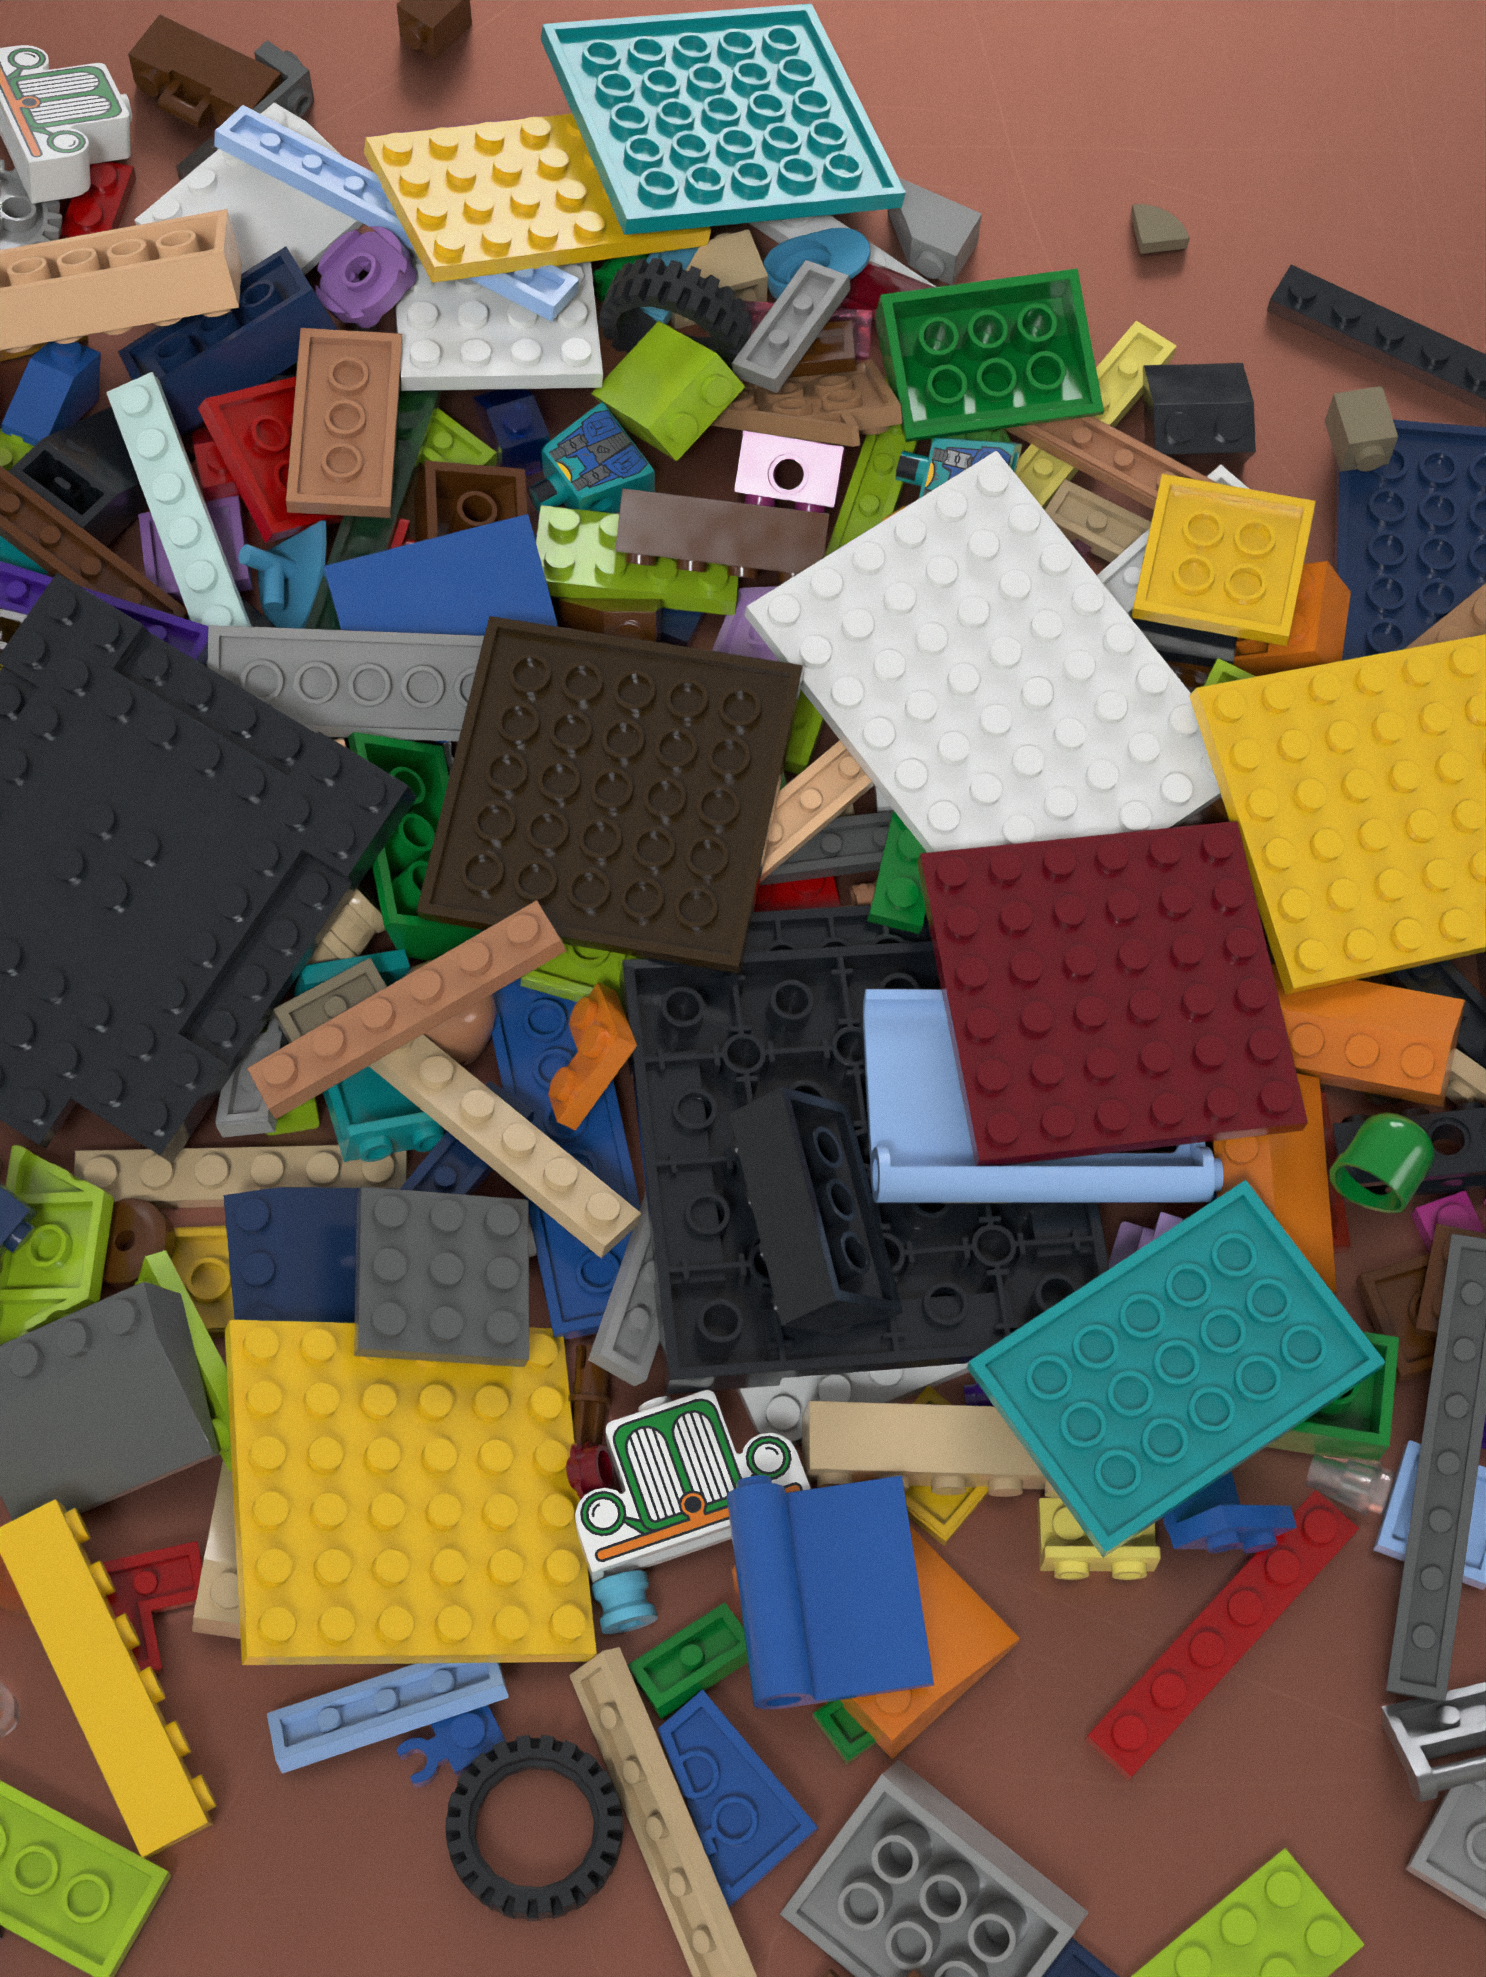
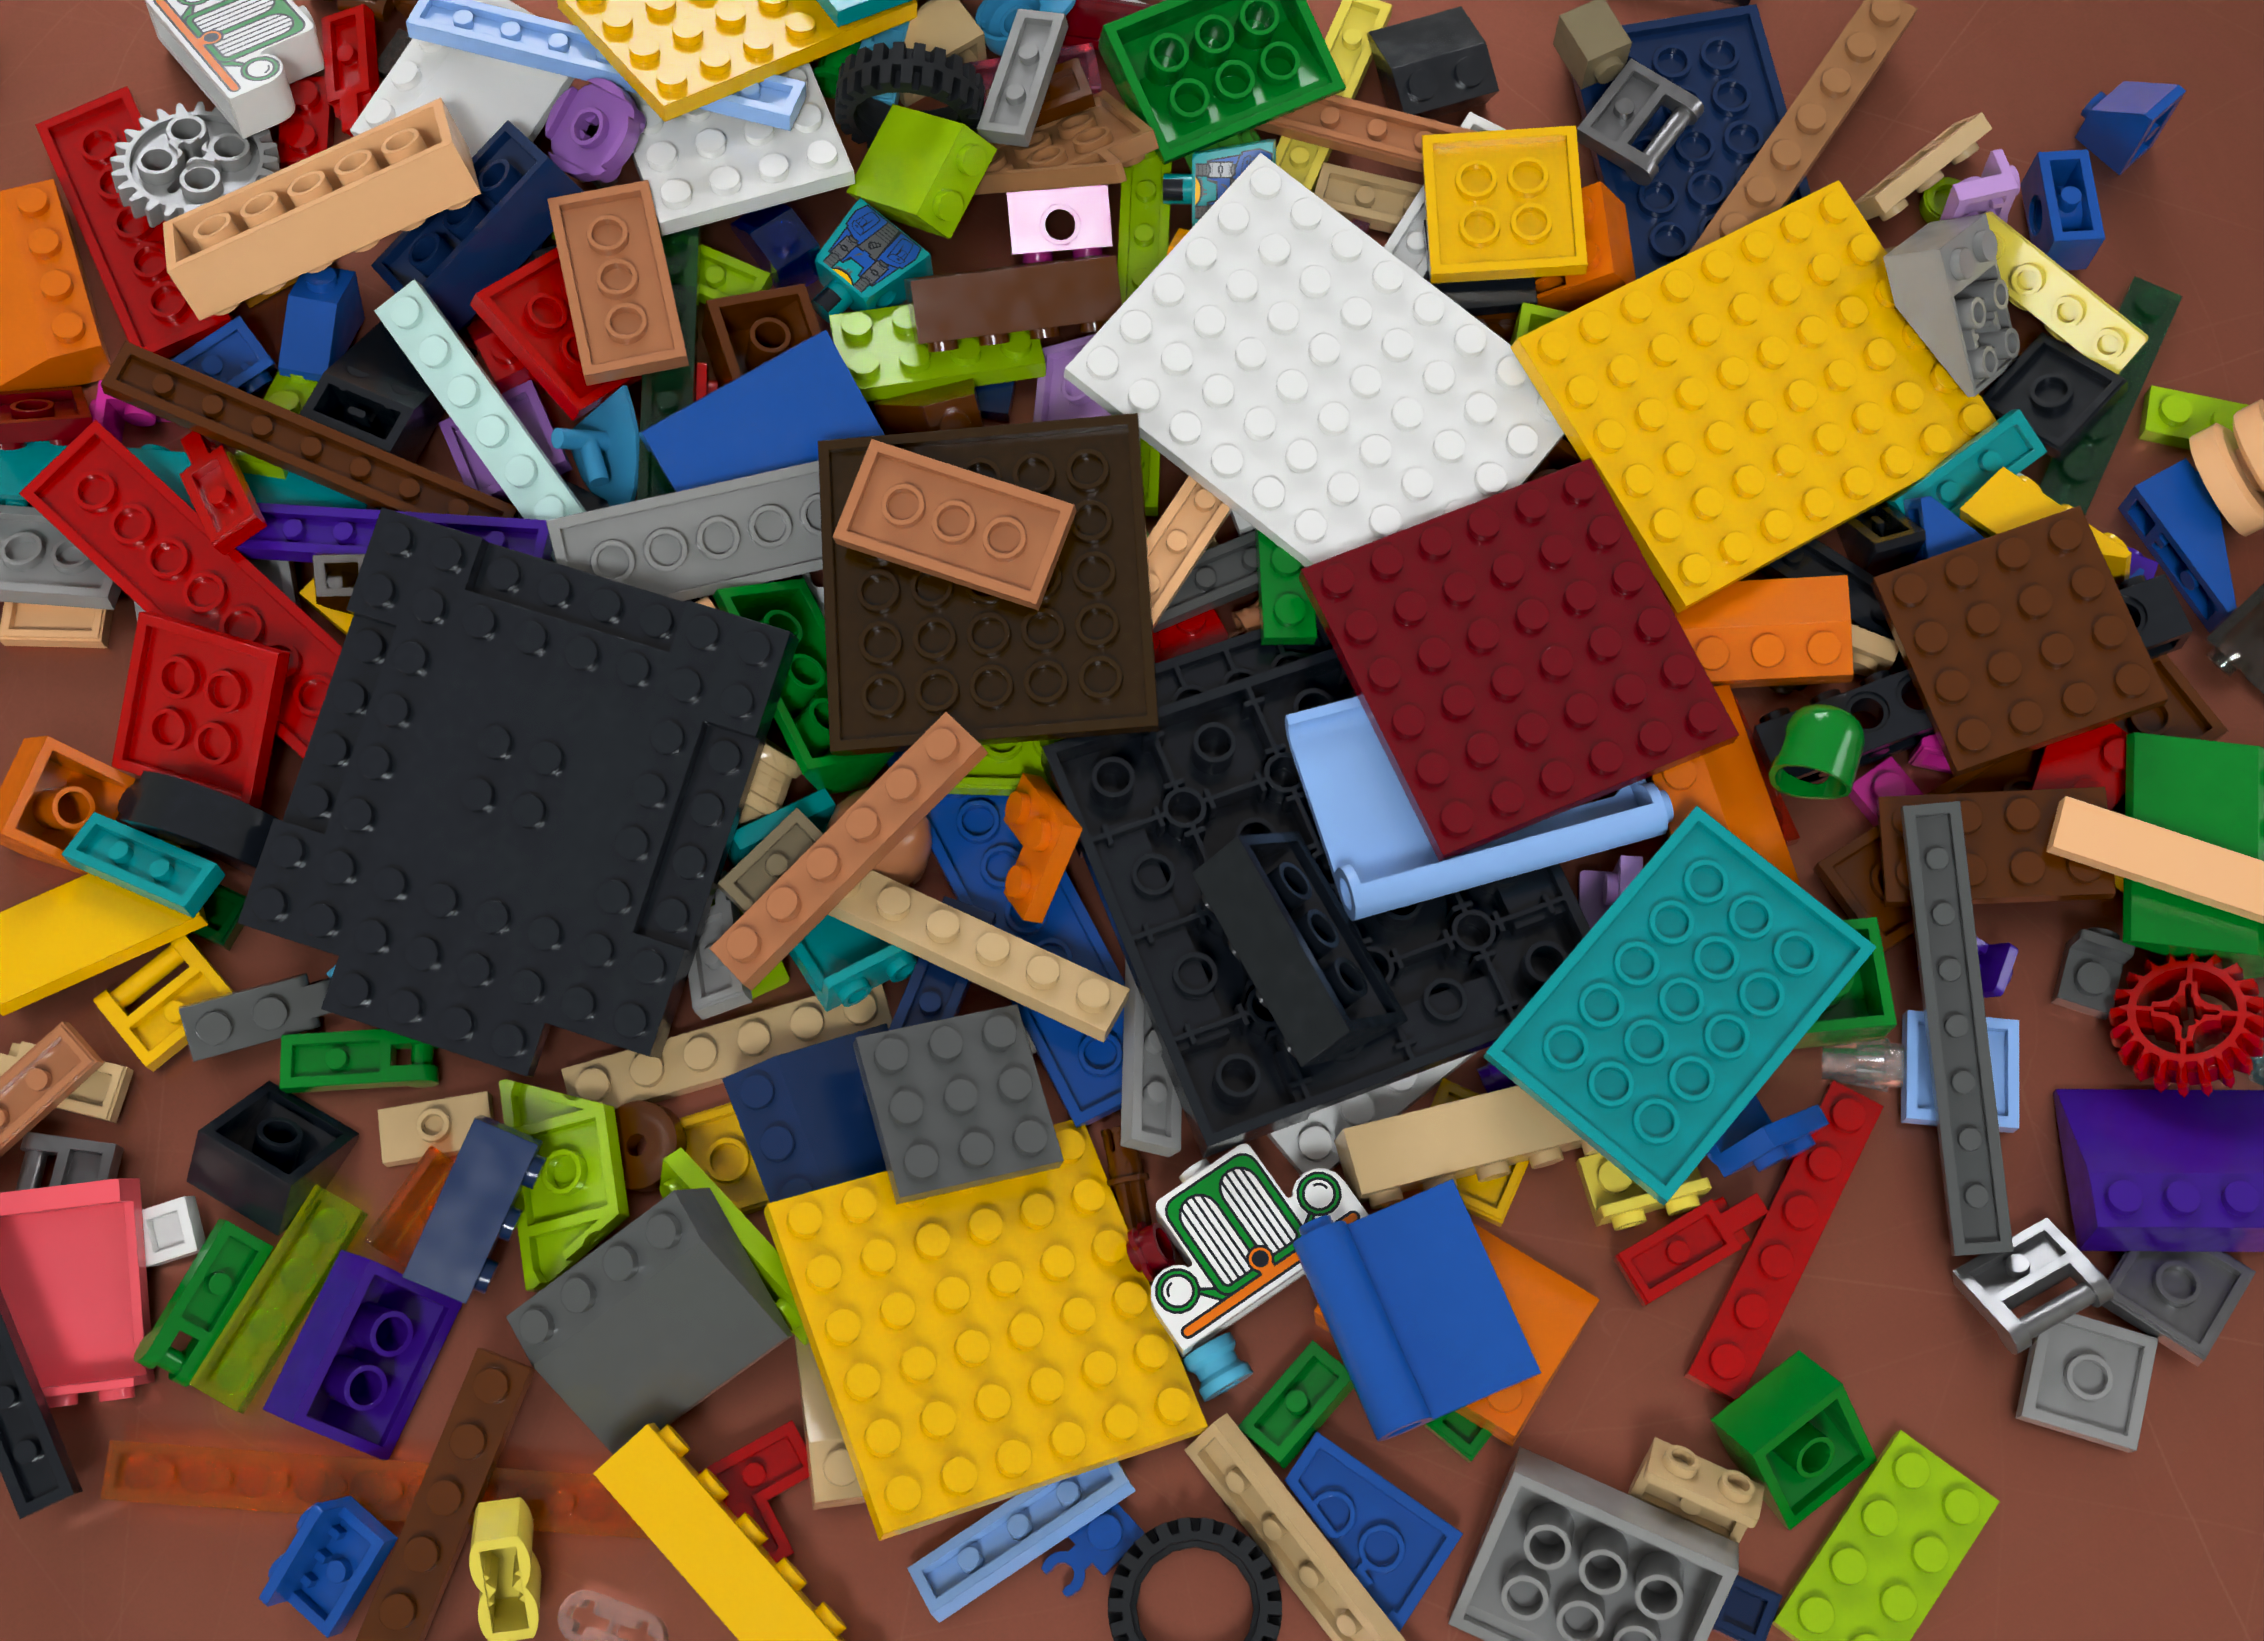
camera: 10 degrees left, 5 degrees up
none -> red hinge [321,4,379,137]
none -> nougat plate [833,439,1076,611]
none -> flat silver plate [1577,58,1704,186]
none -> red hinge [1613,1193,1769,1307]
none -> tan bracket [1628,1437,1765,1543]
none -> green slope [1711,1350,1877,1531]

